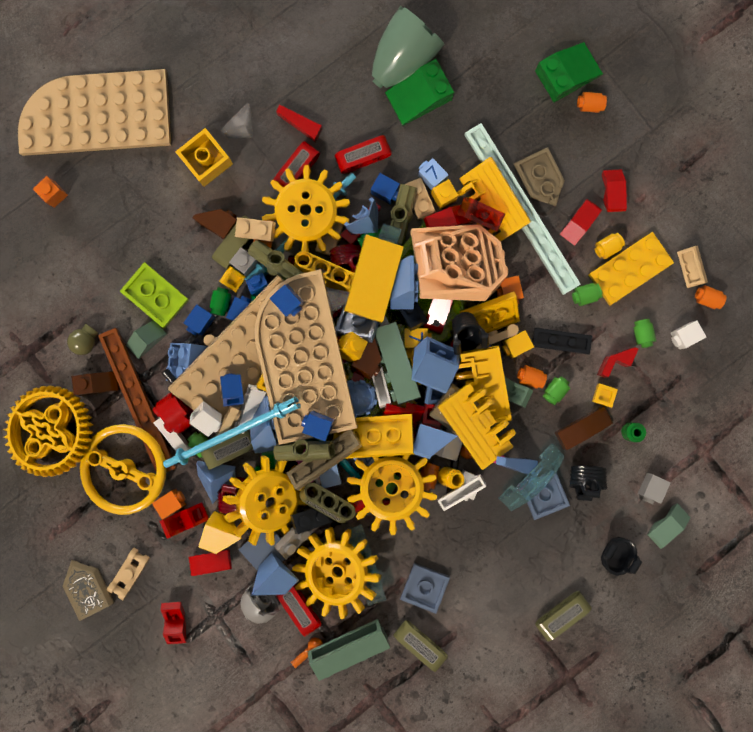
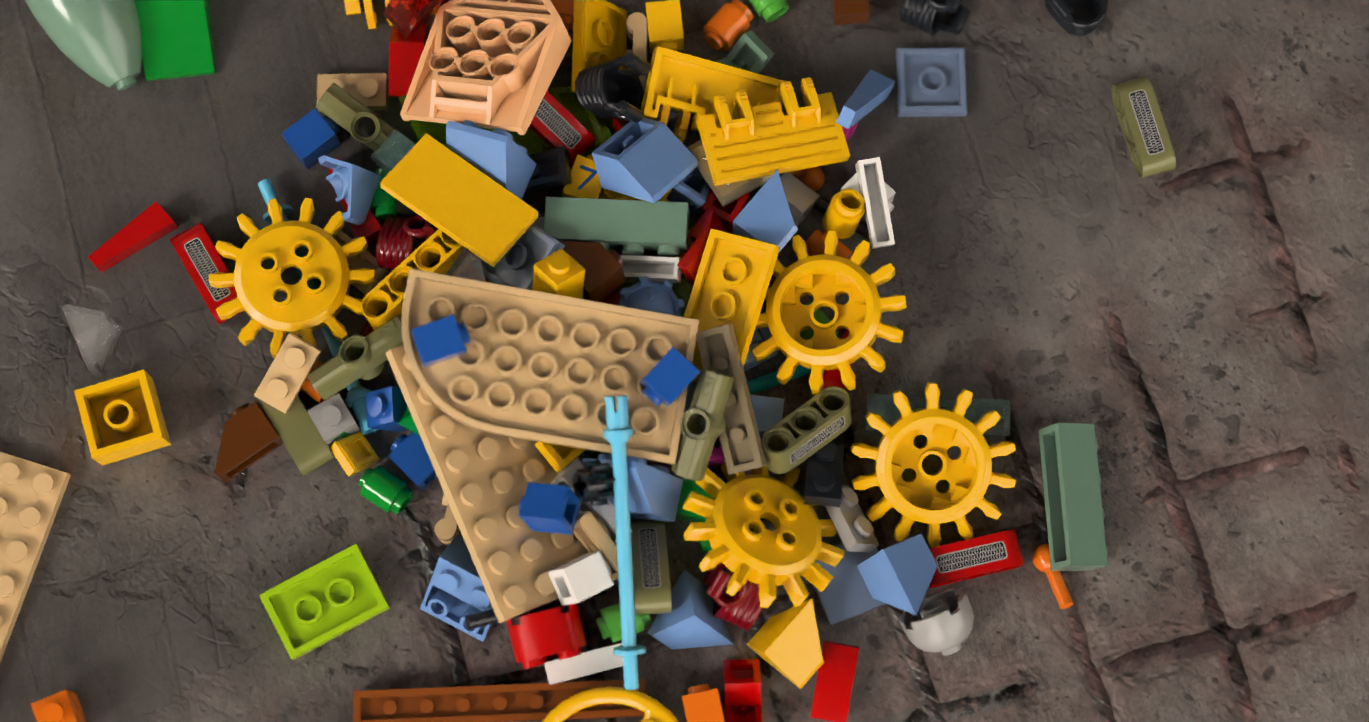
camera: 75 degrees left, 10 degrees down
sand green slope [126,320,167,359] -> none
blue brick [183,304,216,336] -> none
red beam [334,135,392,174] -> none
olive beam [393,619,448,672] -> none
sand blue tile [400,562,450,614] -> none
light blue brick [418,158,448,190] -> none
yellow brick [431,179,458,210] -> none
clear light blue slope [498,444,564,511] -> none
none -> black gear [573,459,615,507]

